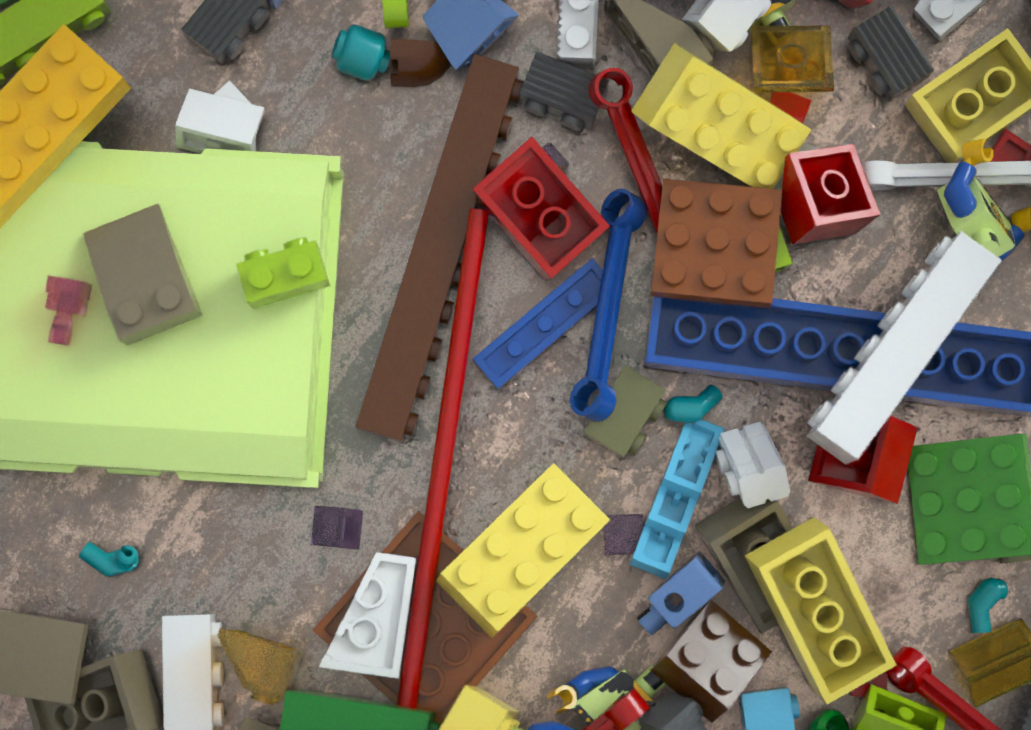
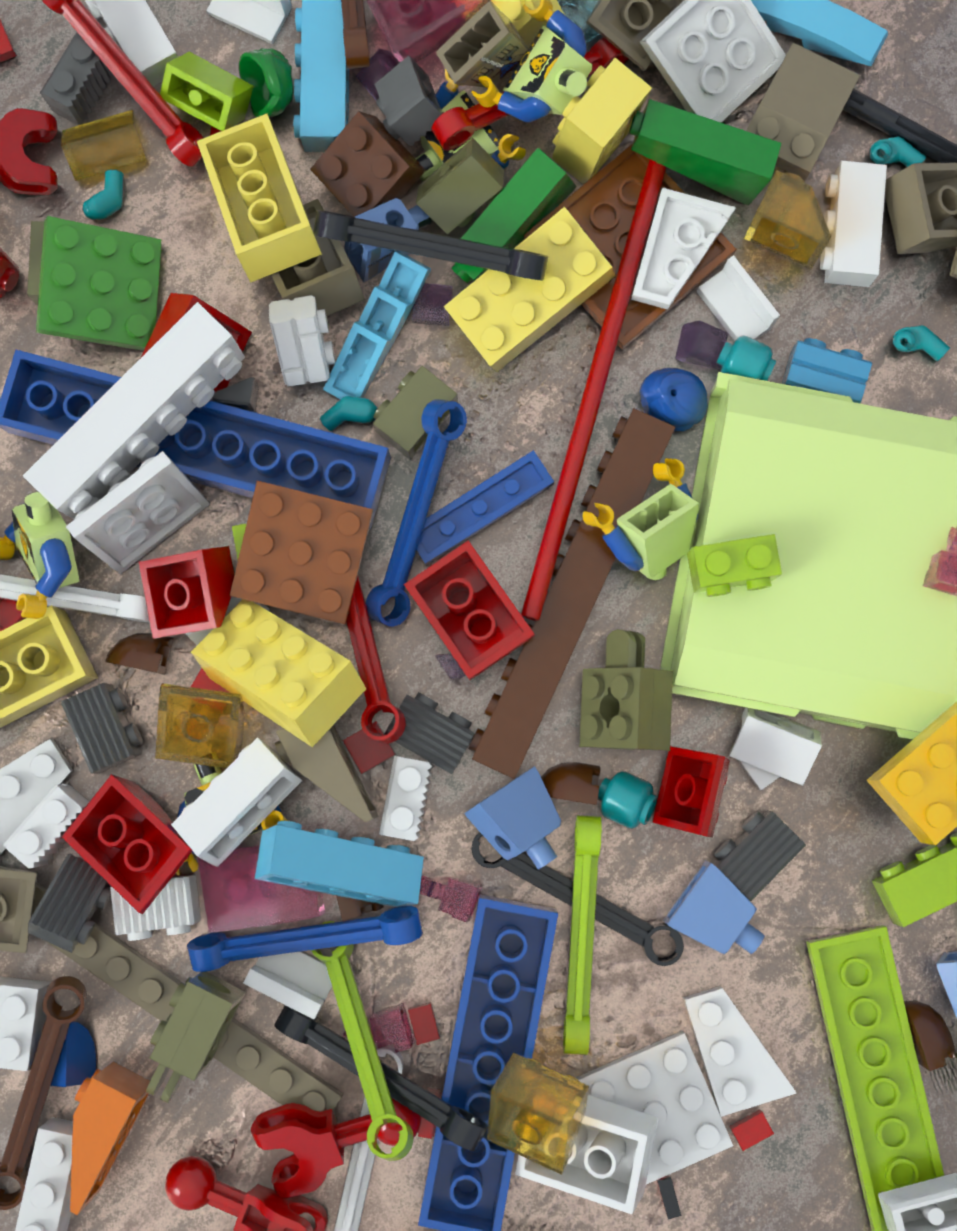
camera: 170 degrees left, 0 degrees up
dark tan slope [83,204,203,346] -> none
none -> white plate [66,451,210,574]
none -> reddish brown brick [105,633,174,675]
none -> dark grey slope [212,377,259,413]
none -> black piece [313,210,548,281]
none -> red tile [342,721,396,774]
none -> olive brick [416,138,504,234]
none -> green slope [451,148,577,283]
none -> olive brick [579,629,673,751]
none -> yellowish green torso [582,458,699,580]
none -> blue hair [640,368,708,431]
none -> red slope [652,746,730,838]
none -> white panel [697,255,780,341]
none -> teal head [716,335,776,381]
none -> dark azure brick [781,338,872,404]

